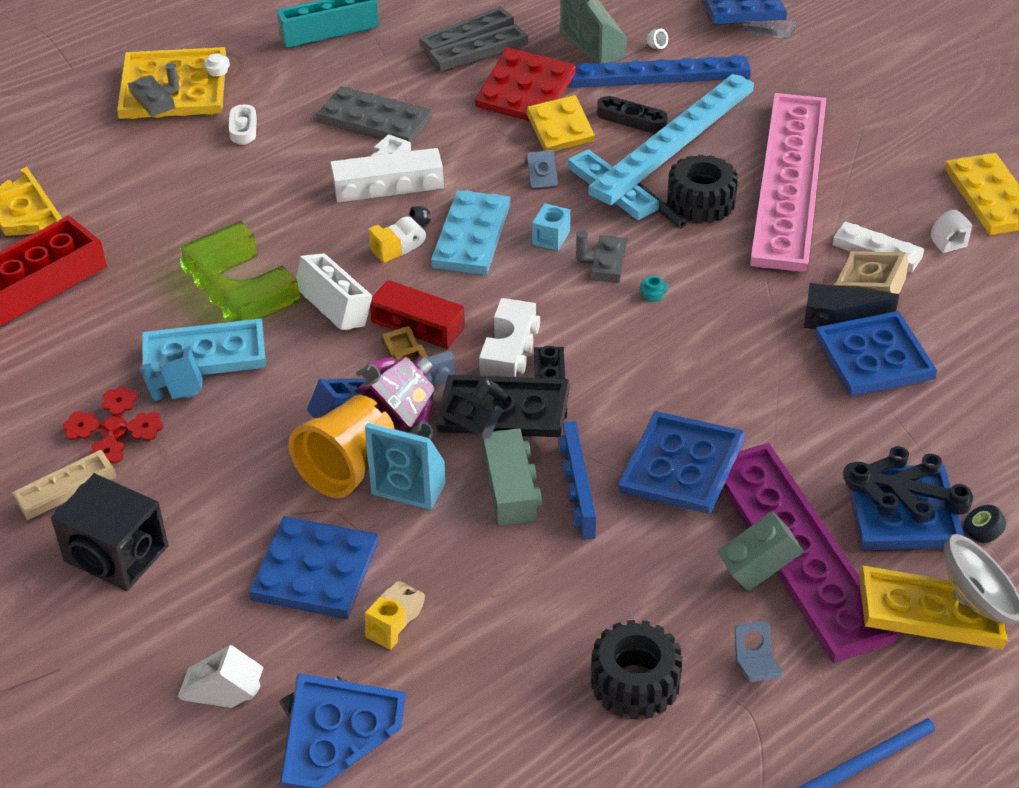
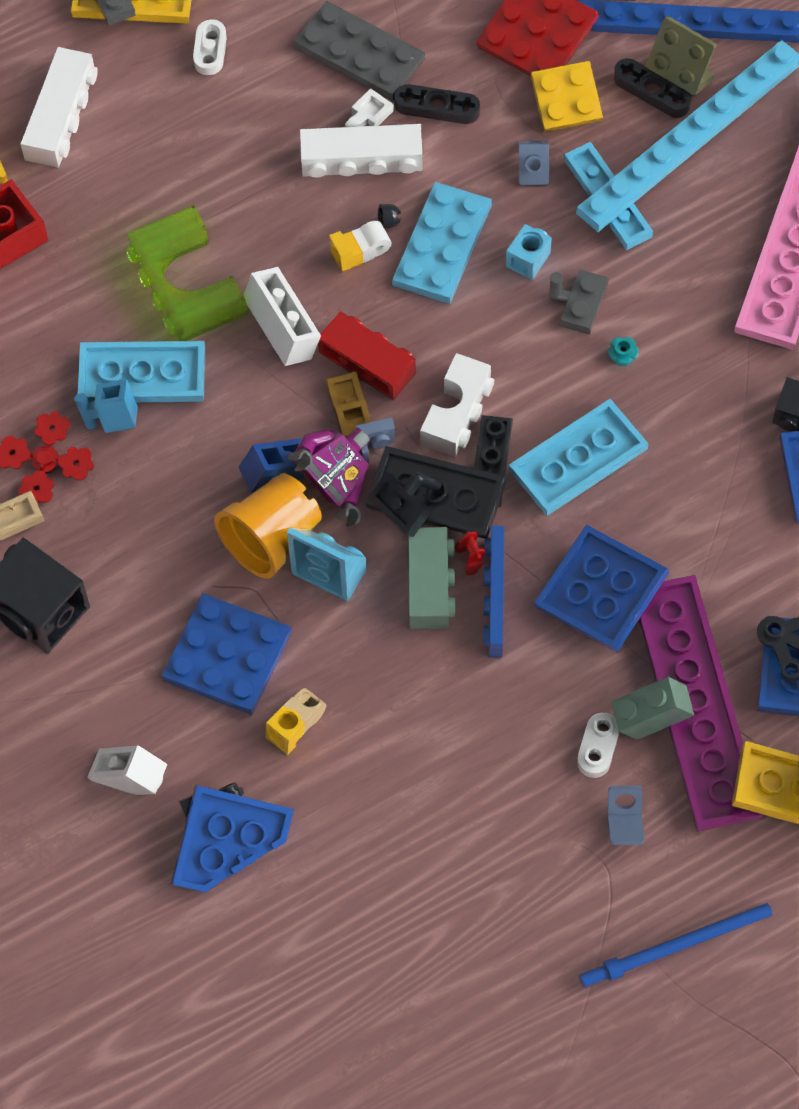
camera: 10 degrees right, 20 degrees up
black tyre [591,620,683,720] -> none
black piece [637,182,687,229] -> none
black tyre [667,154,738,223] -> none
none -> white brick [21,47,97,168]
none -> black beam [394,84,480,124]
none -> red piece [454,531,485,576]
none -> medium azure plate [509,399,649,516]
none -> white plate [577,713,619,778]
none -> olive bracket [645,16,716,96]

